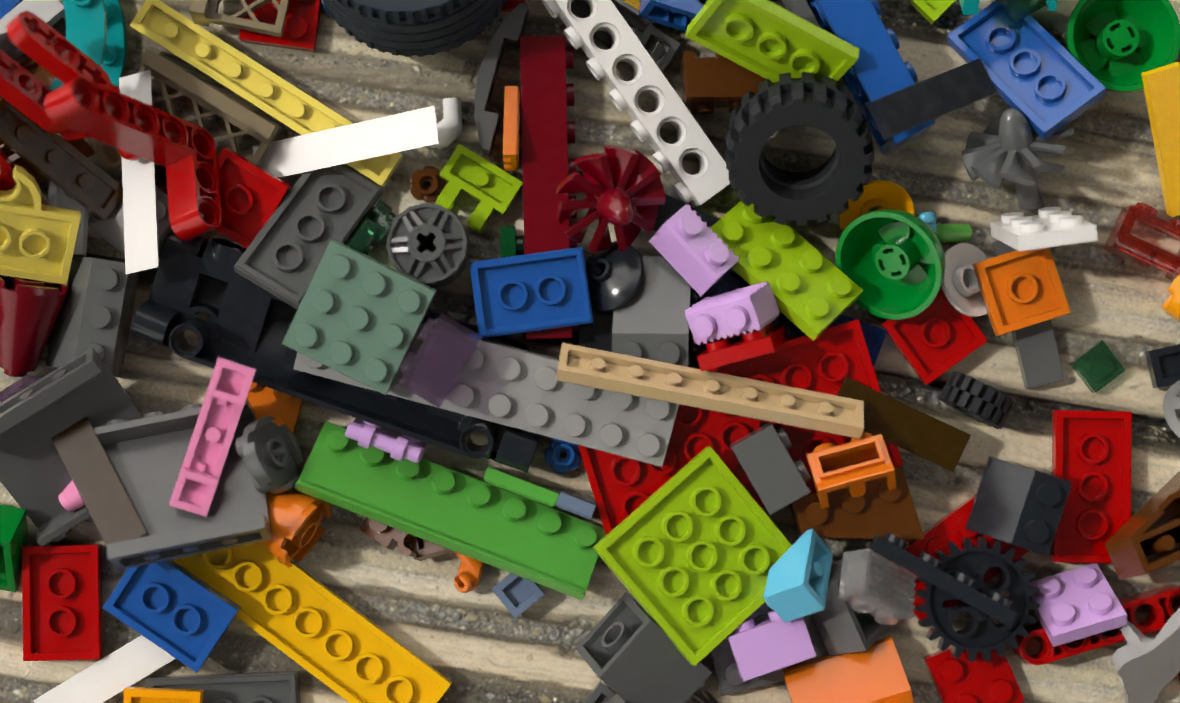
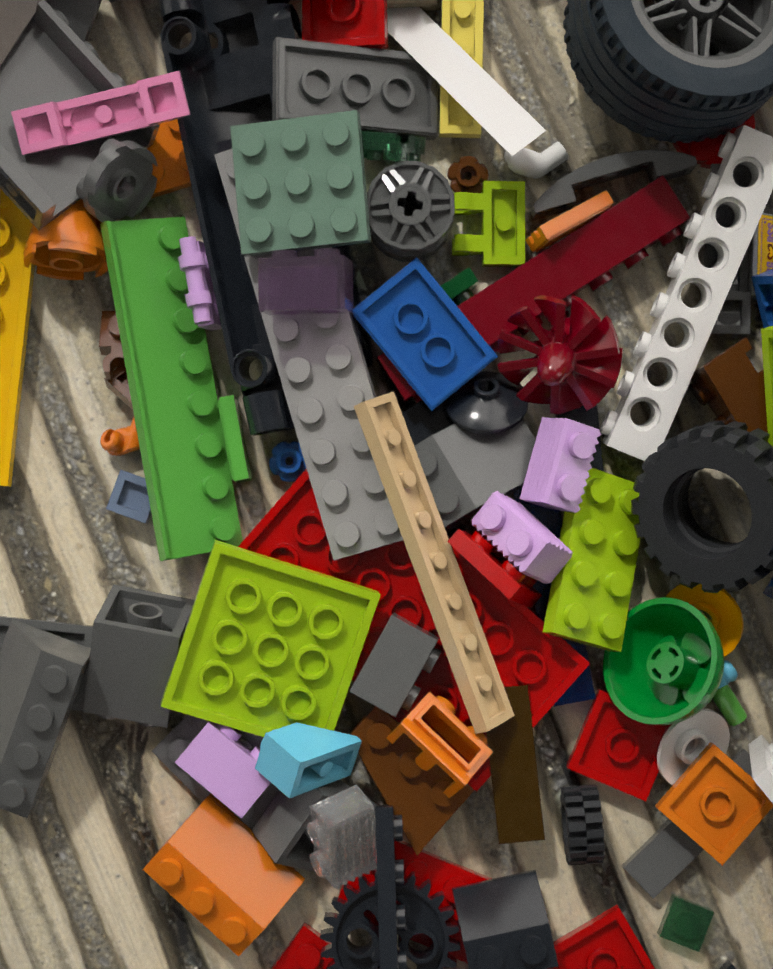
camera: 60 degrees right, 0 degrees up
sand blue tile [556,490,596,519] -> none

